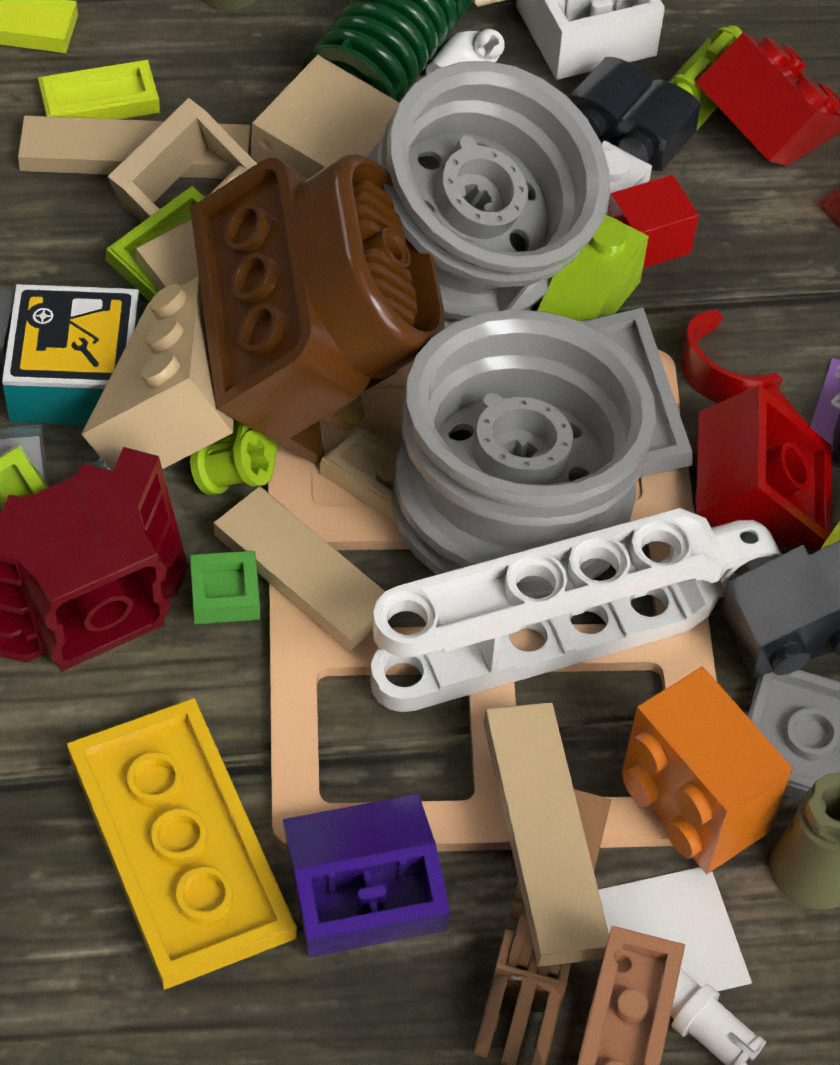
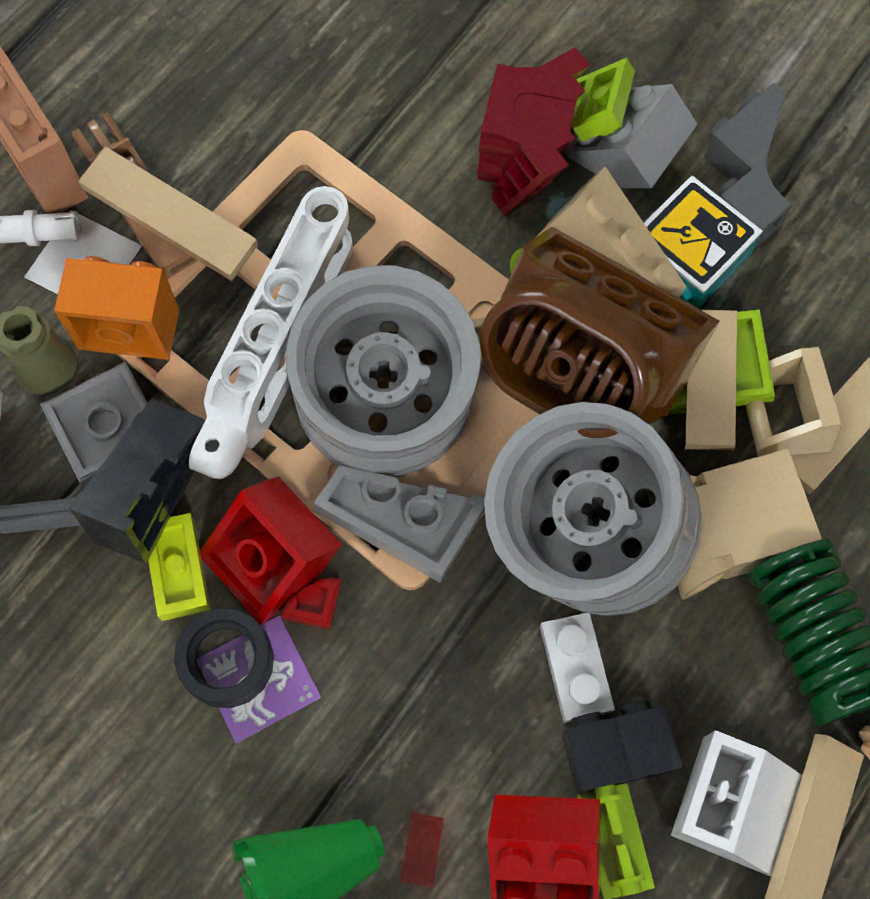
camera: 135 degrees right, 15 degrees up
yellow plate [67,698,297,990] -> none
bright green tile [190,551,260,624] -> none
tan tile [214,486,385,652] -> none
dark purple slope [283,794,450,958] -> none
white arm [426,29,505,75] -> none
lime slope [537,214,649,322] -> none
red brick [607,174,699,268] -> none
red helmet [681,309,783,403] -> none

